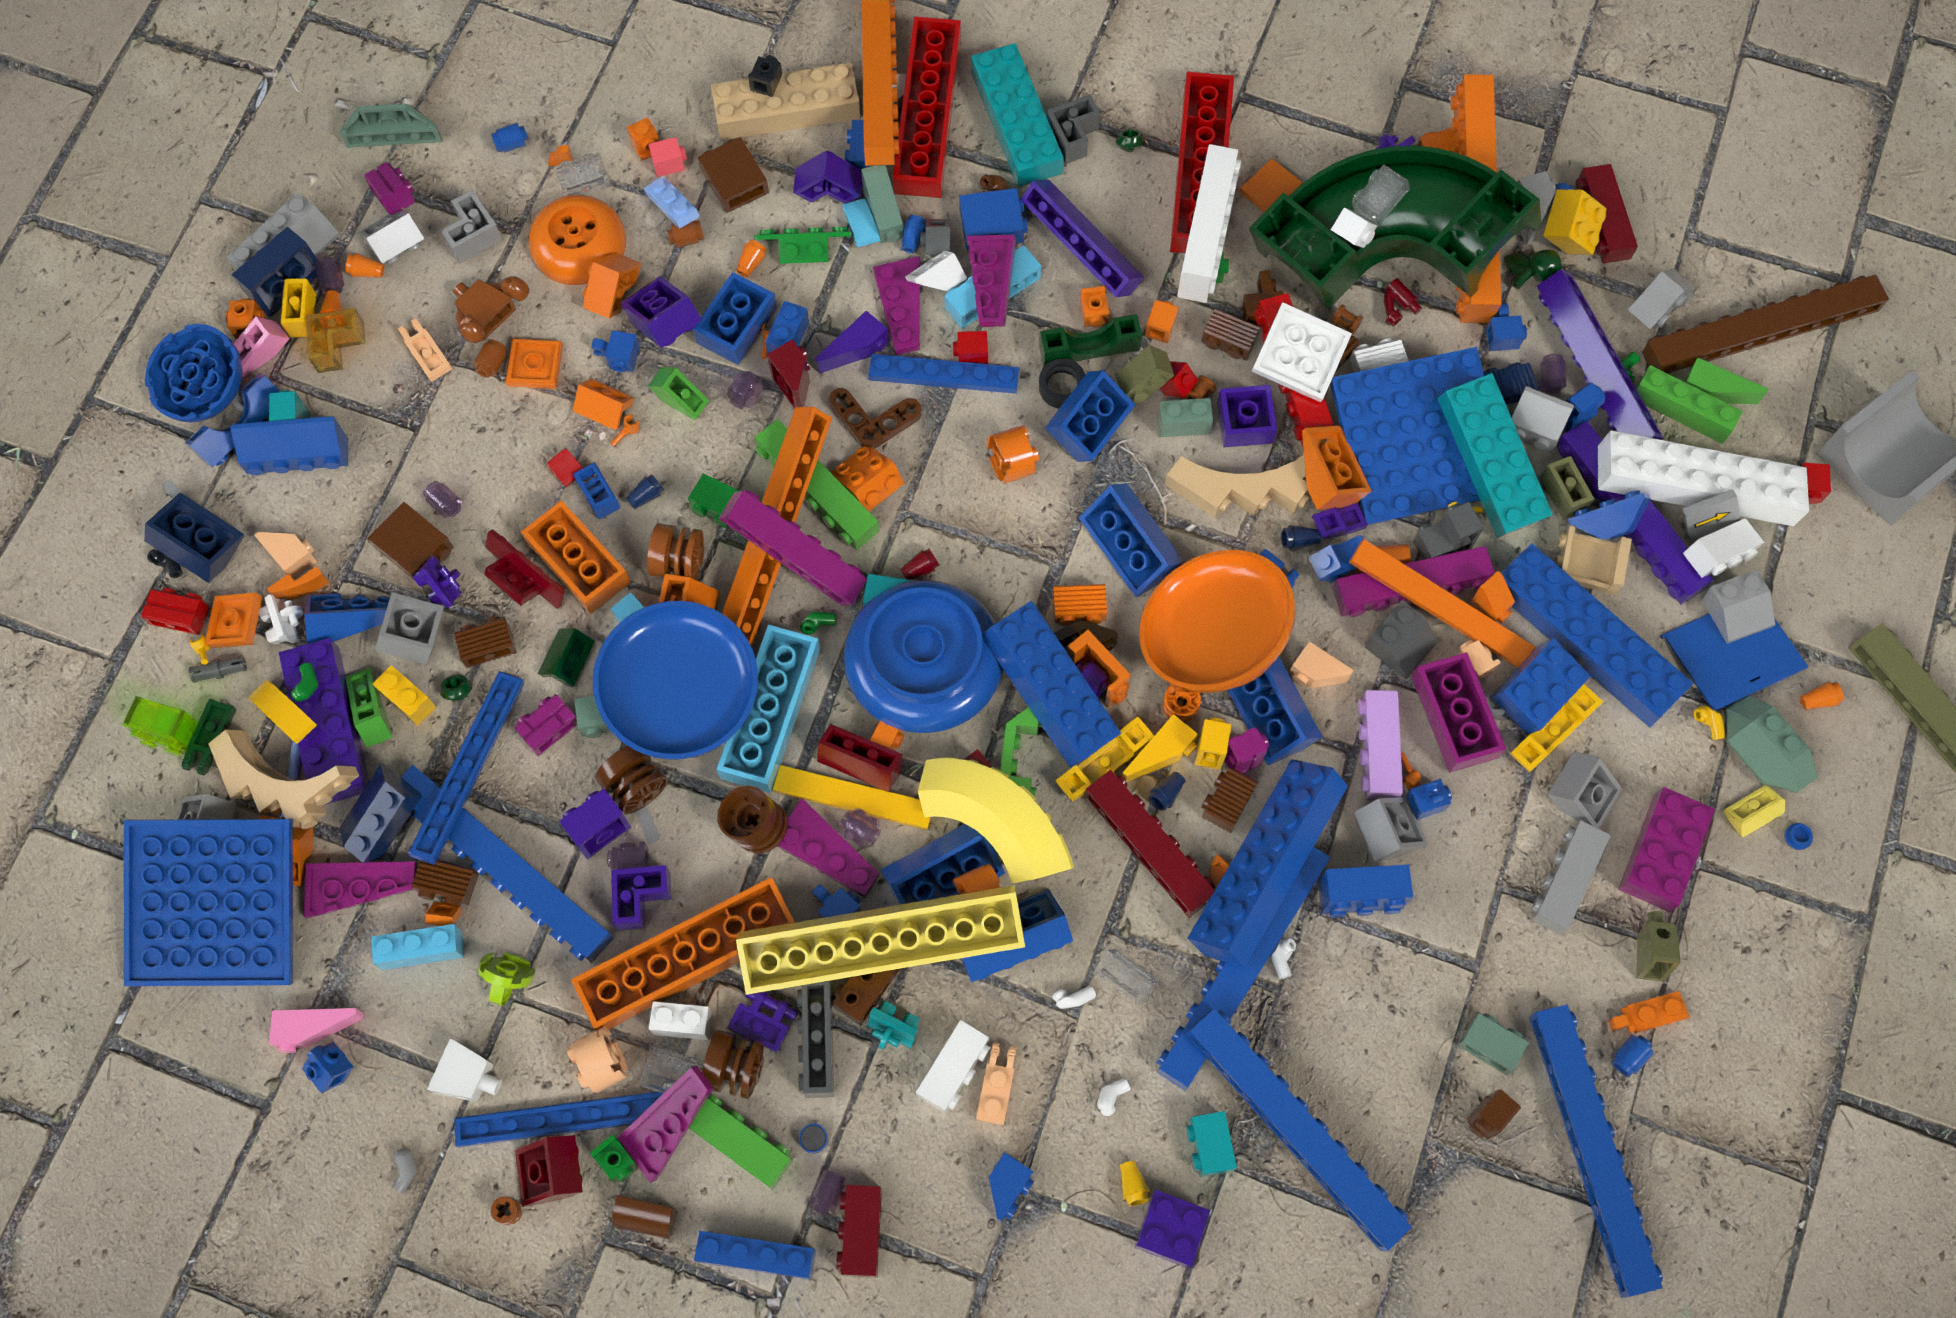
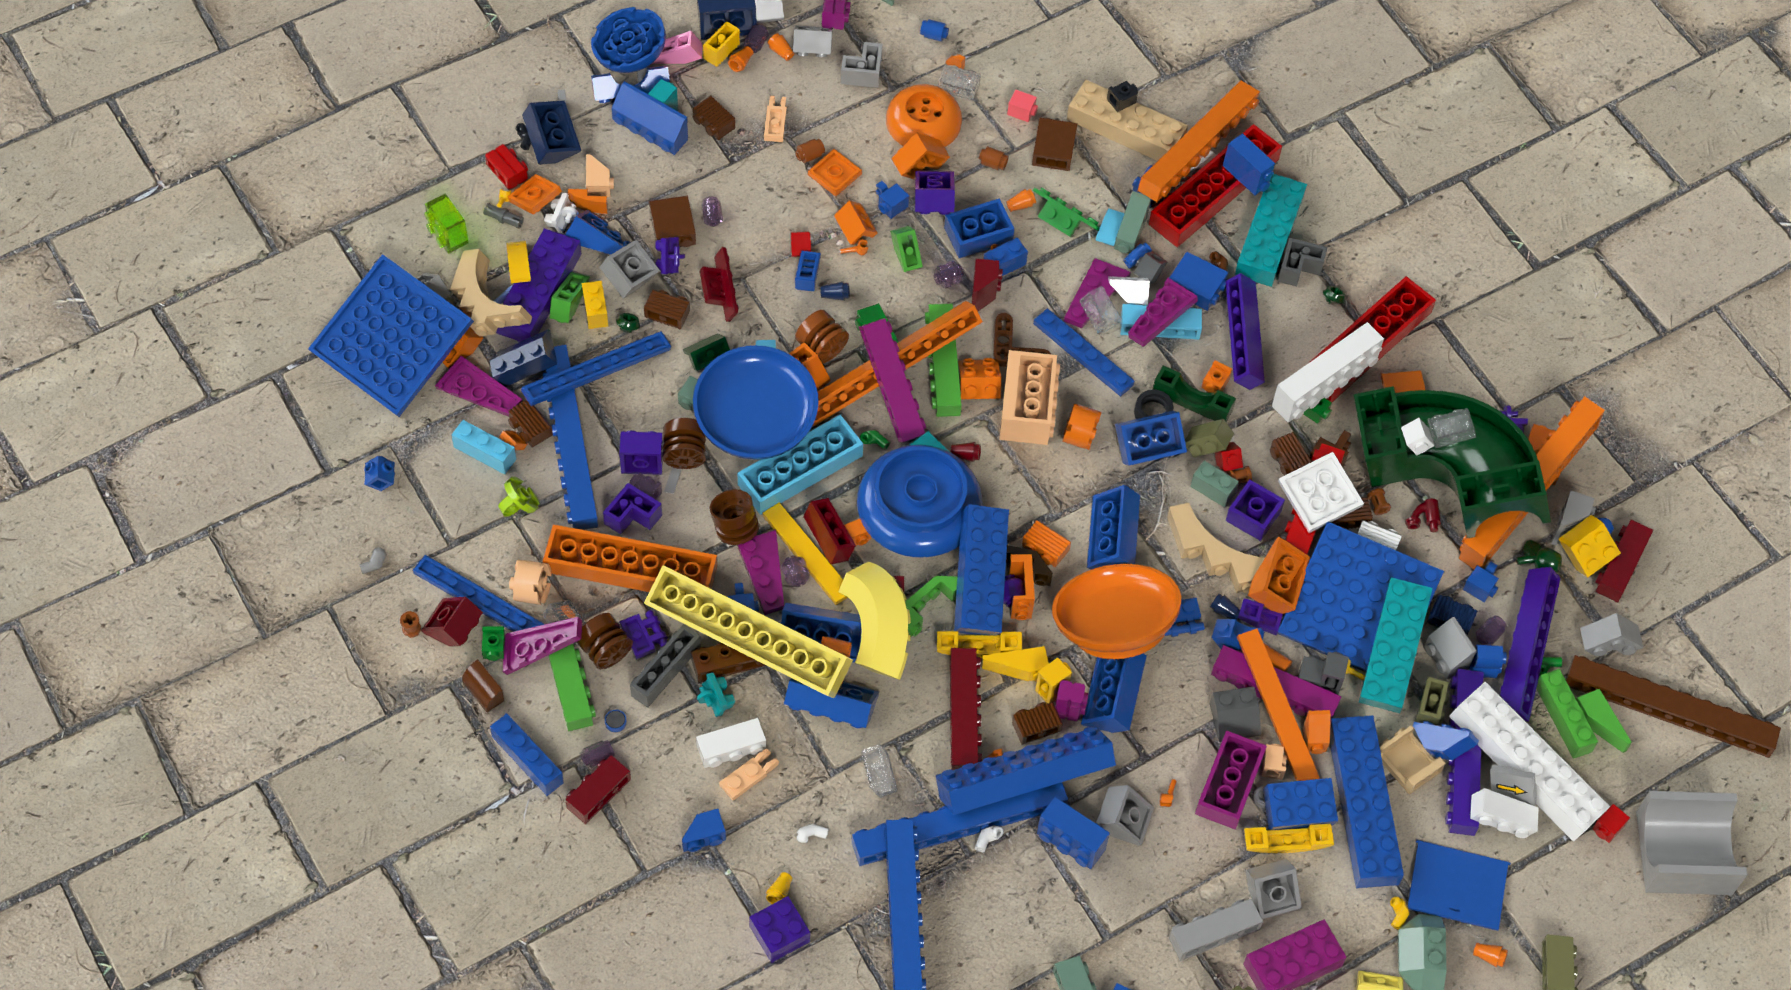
camera: 35 degrees right, 10 degrees down
dark green hinge [181,699,237,776] -> none
orange brick [225,298,265,339] -> none
bright pink slope [269,1008,364,1053] -> none
green arm [291,663,318,702] -> none
clear yellow brick [306,308,366,373] -> none
white torso [427,1039,502,1102] -> none
dark orange torso [453,276,529,343] -> none
magenta brick [514,695,577,756] -> none
orange brick [521,500,631,615] -> none
orange brick [626,117,659,161] -> none
light blue plate [644,176,700,229] -> none
white brick [649,1002,712,1040] -> none
dark purple brick [793,150,862,204] -> none
dark purple slope [814,311,889,374] -> none
red brick [953,331,988,364] -> none
white arm [1053,985,1096,1009] -> none
orange brick [1145,300,1179,343] -> none
dark blue cone [1148,772,1186,811] -> none
orange wheel [1163,685,1201,722] -> none
teal brick [1186,1111,1237,1177] -> none
light nougat slope [1289,641,1354,689] -> none
lavender brick [1358,690,1403,800] -> none
blue brick [1406,779,1452,820] -> none
light grey slope [1702,570,1775,644] -> none
none -> reddish brown brick [693,95,735,140]
none -> light nougat brick [999,350,1060,445]
none -> clear brick [1079,286,1122,334]
none -> blue brick [1223,133,1275,195]

